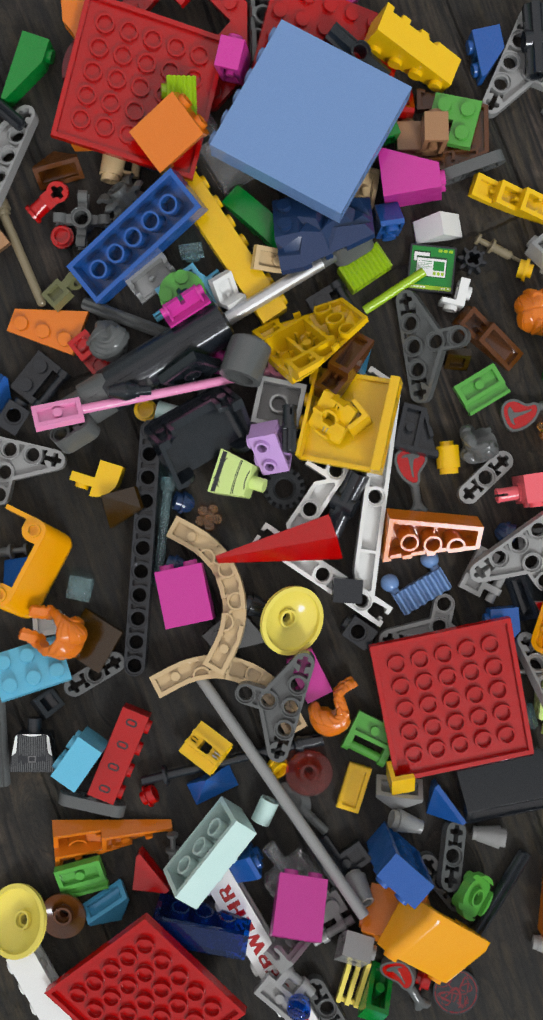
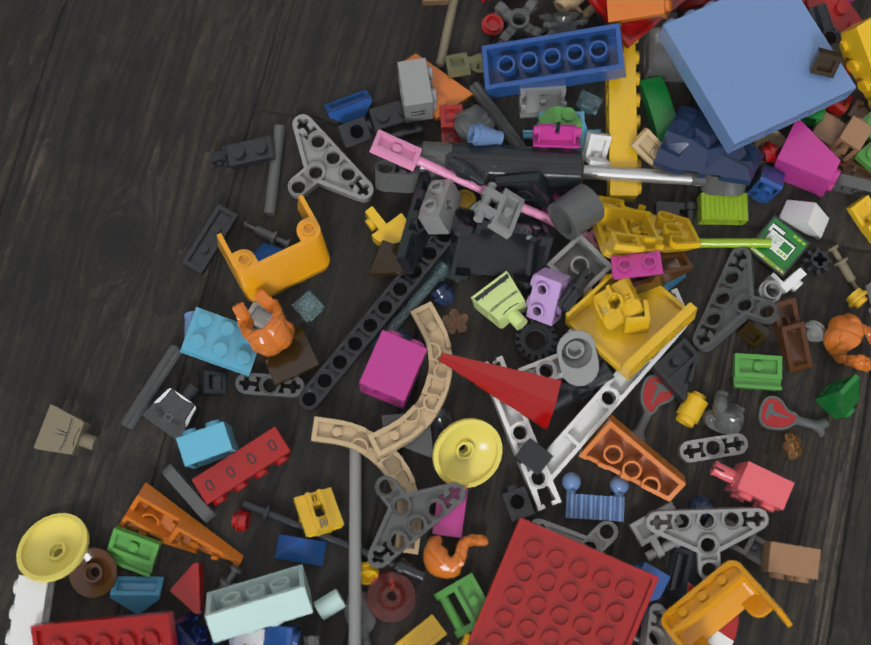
camera: 30 degrees right, 10 degrees down
none -> black wing [396,172,431,274]
none -> light grey brick [397,58,437,123]
none -> light grey brick [418,179,462,234]
none -> medium blue cone [467,123,504,146]
none -> light grey plate [473,182,525,239]
none -> light grey piece [557,330,599,386]
none -> dark pink hinge [611,251,663,280]
none -> light grey cone [756,280,782,302]
none -> red plate [760,140,779,164]
none -> light grey plate [805,320,826,342]
none -> dark brown tile [809,47,843,78]

